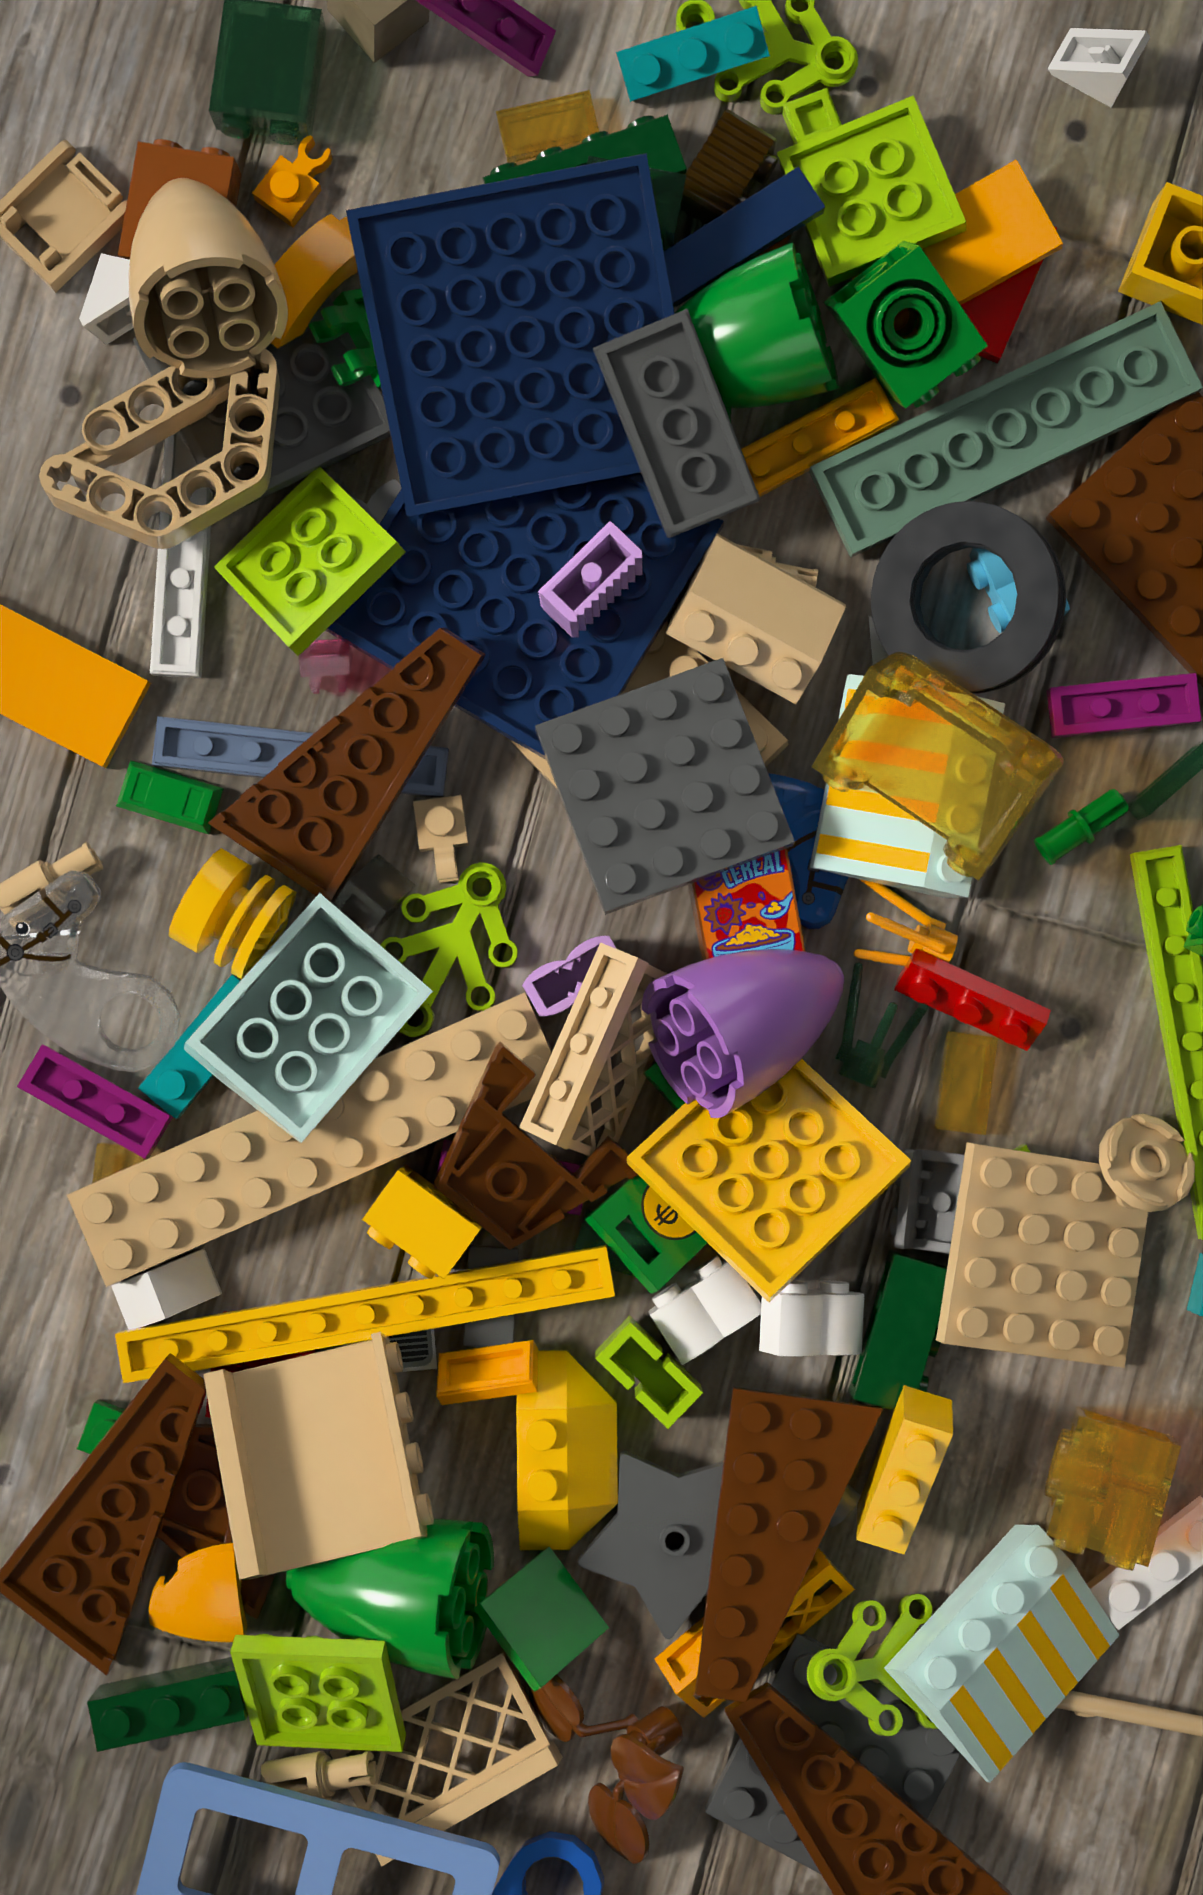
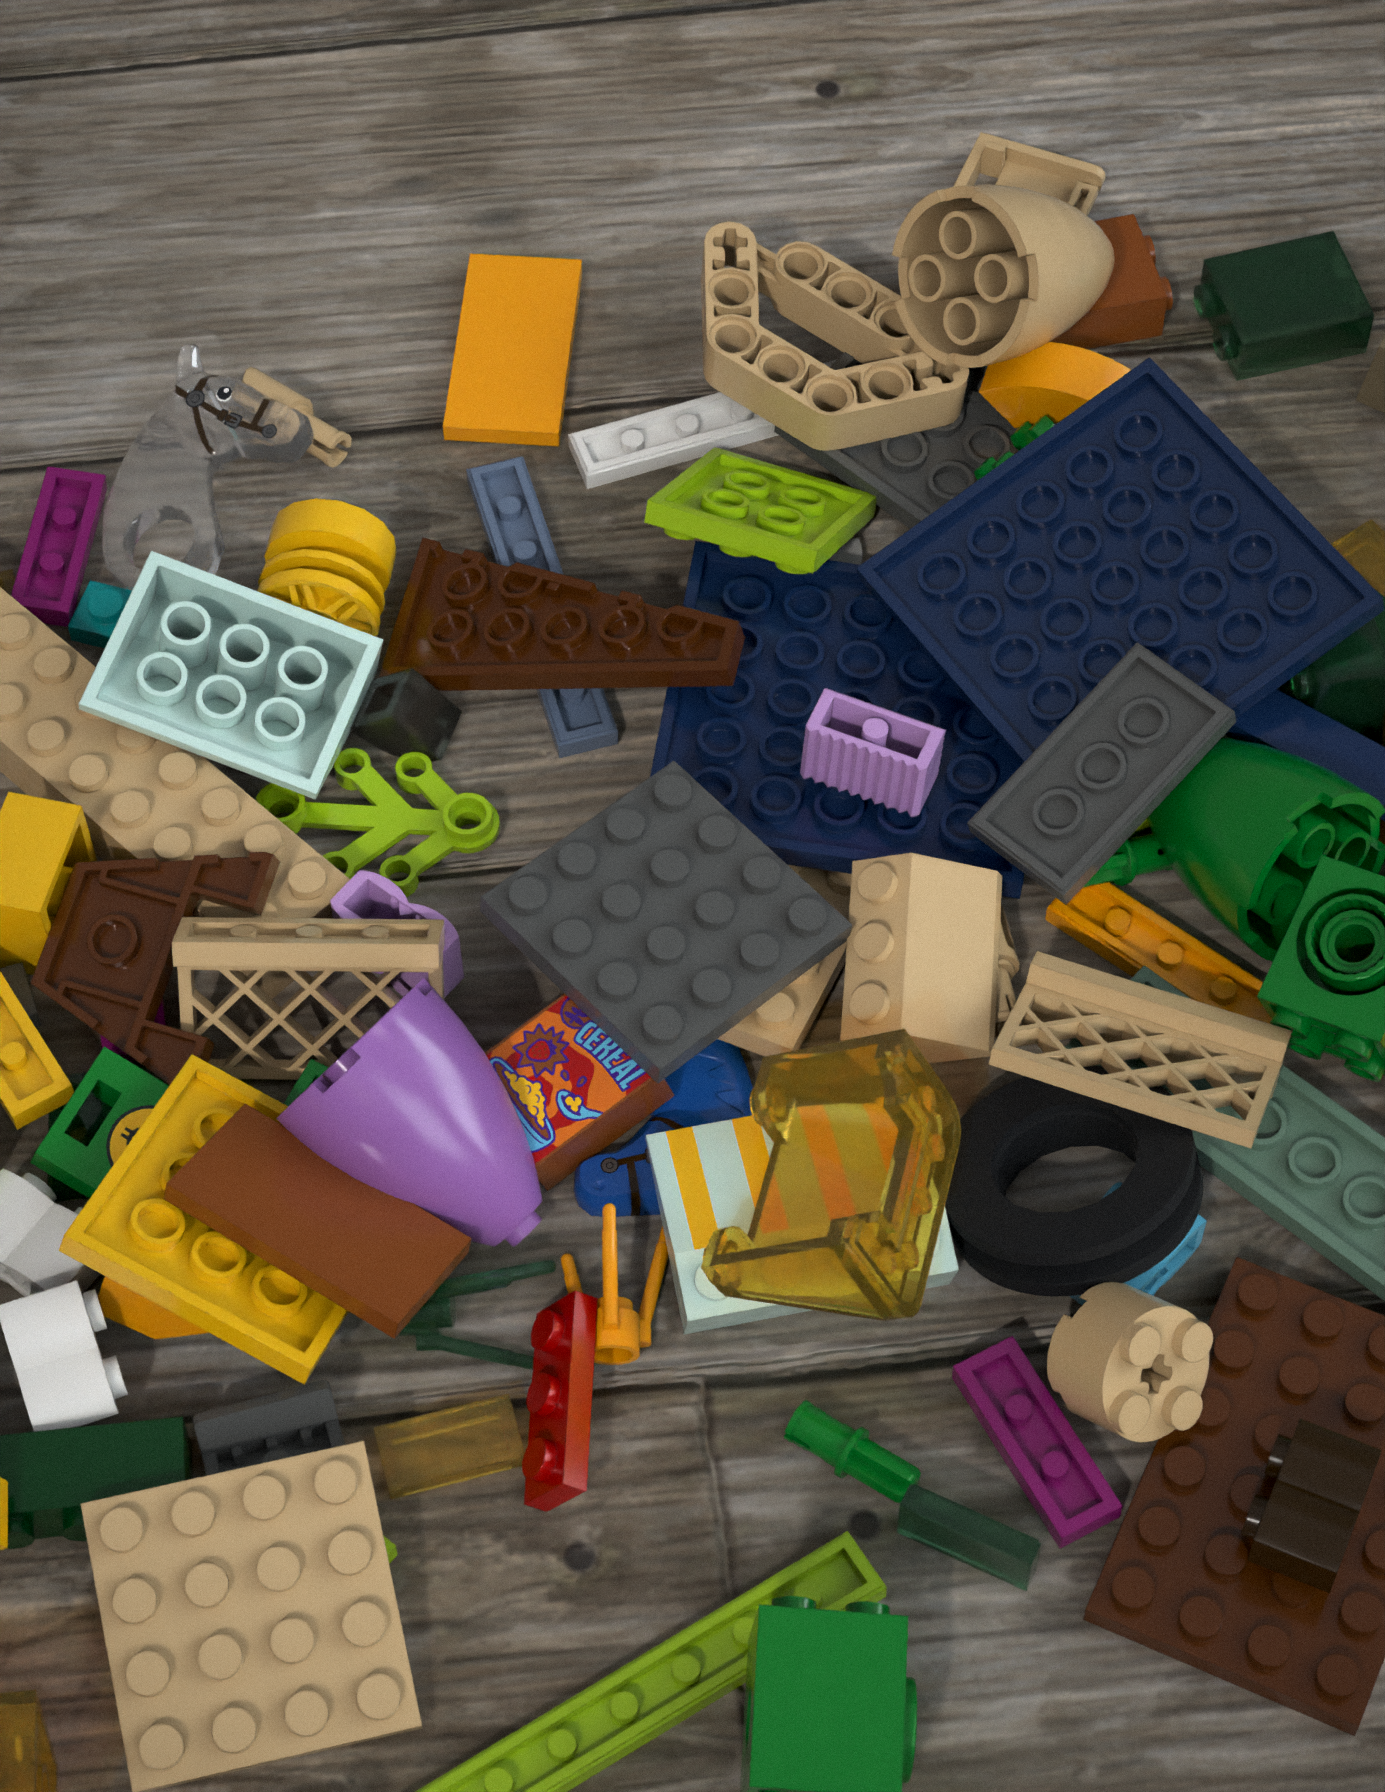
camera: 70 degrees right, 30 degrees down
green tile [116,760,224,835] -> none
light orange plate [252,135,333,228] -> none
clear pink tile [299,639,353,694] -> none
tan plate [413,795,469,884] -> none
tan tile [1099,1114,1195,1212] -> none
none -> dark orange tile [164,1104,472,1339]
none -> tan fence [988,951,1292,1149]
none -> tan brick [1047,1282,1213,1442]

